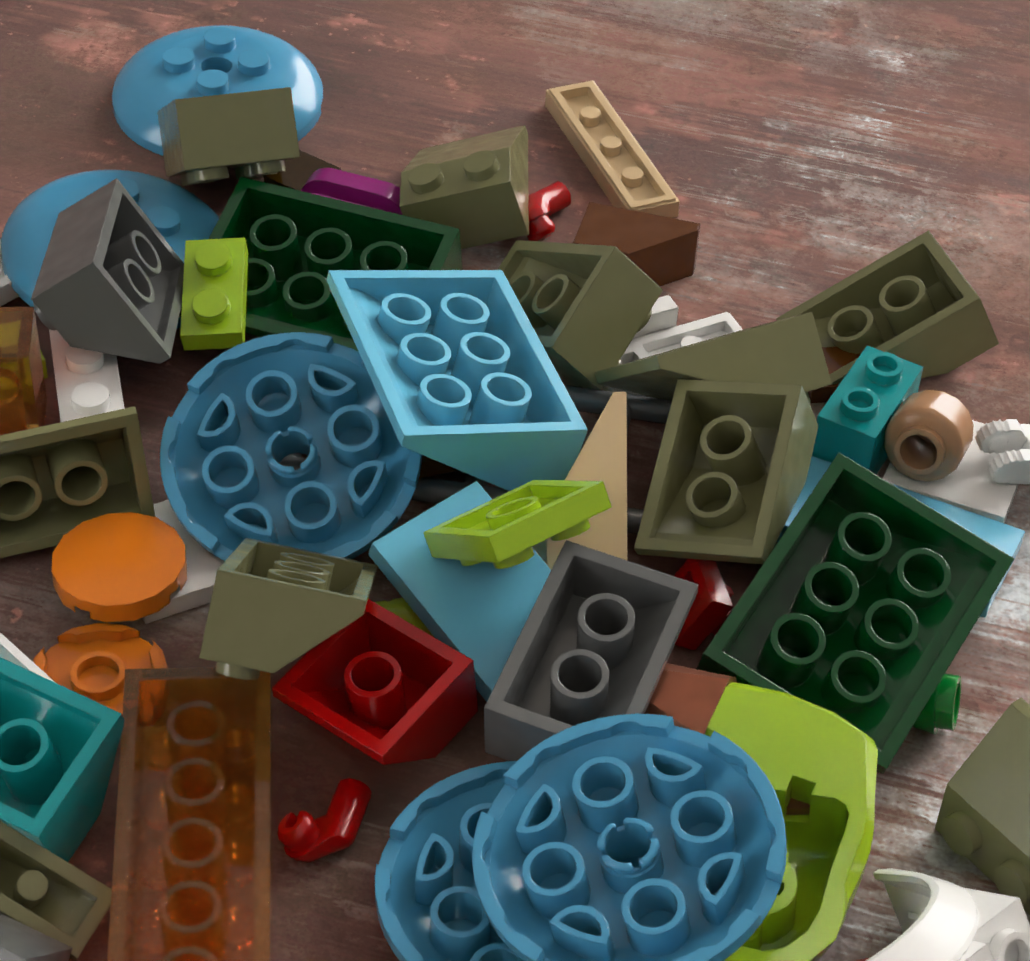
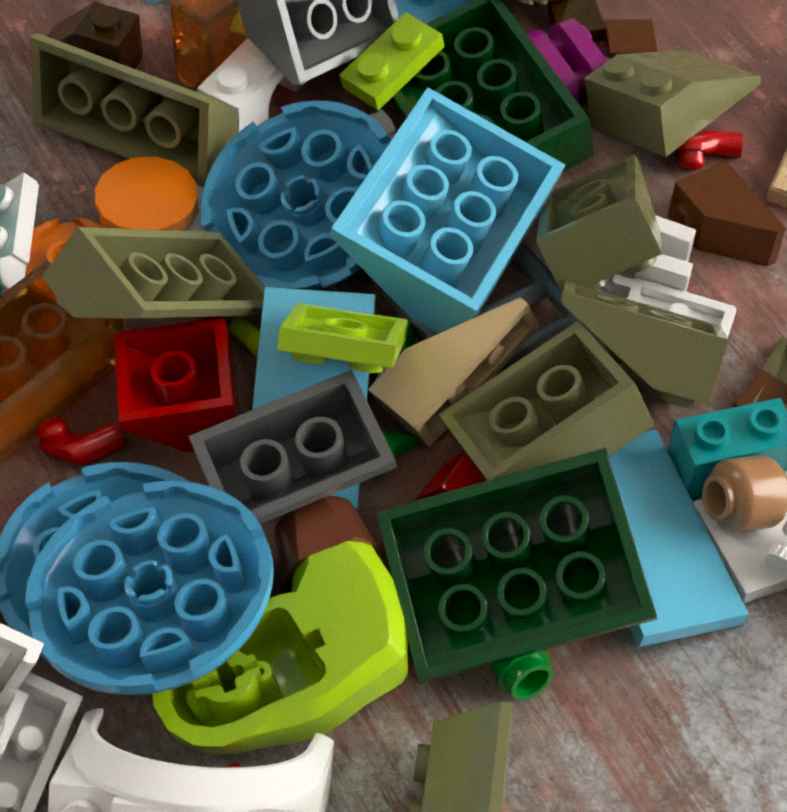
camera: 45 degrees right, 10 degrees up
none -> reddish brown tile [604,20,657,59]

